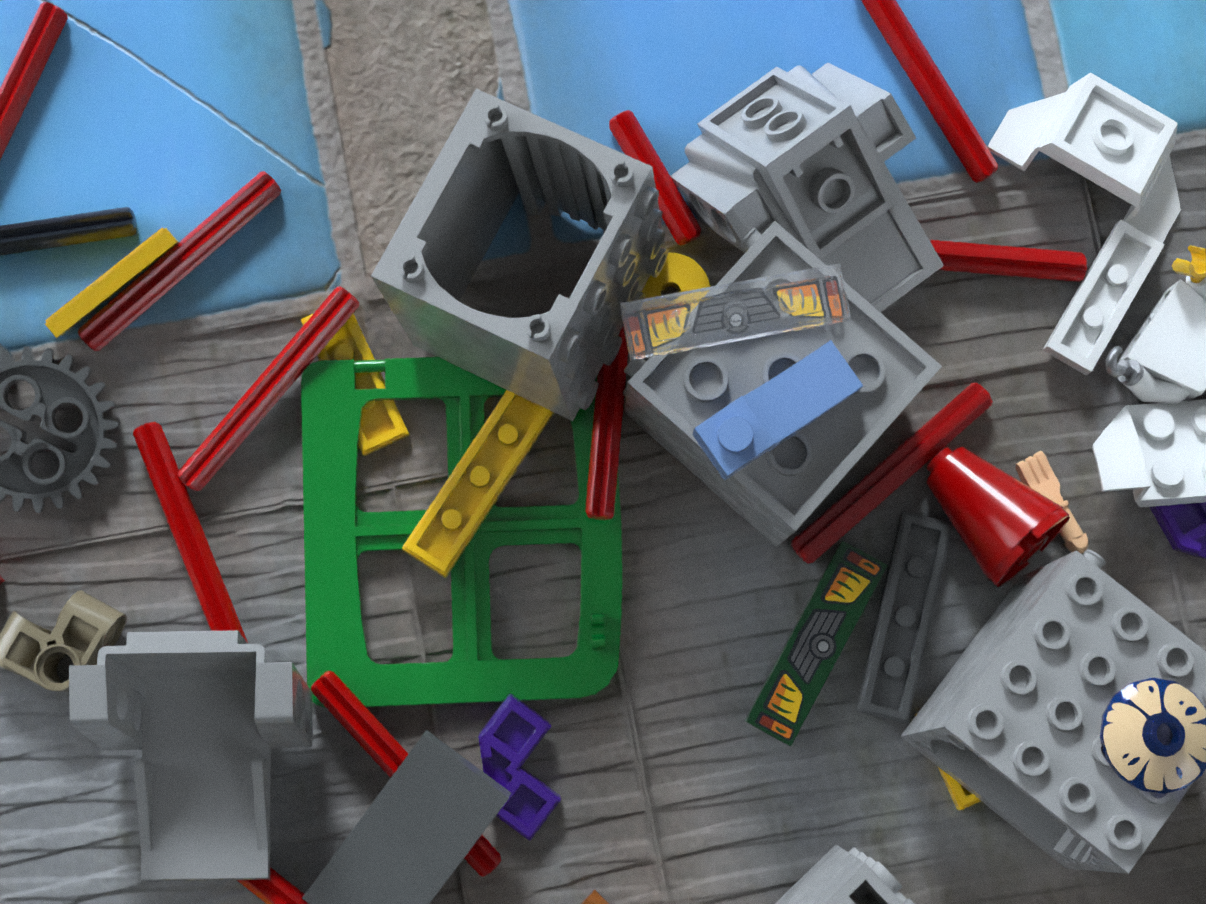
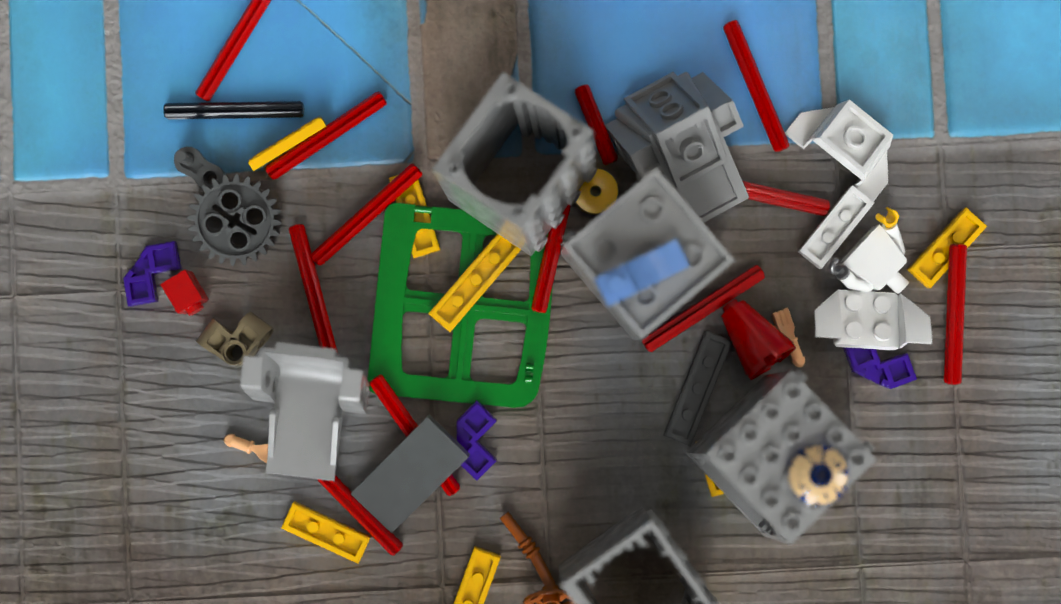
camera: 10 degrees right, 5 degrees up
clear tile [620,263,851,361] -> none
tile [744,540,888,747] -> none
none -> light nougat piece [224,434,268,463]

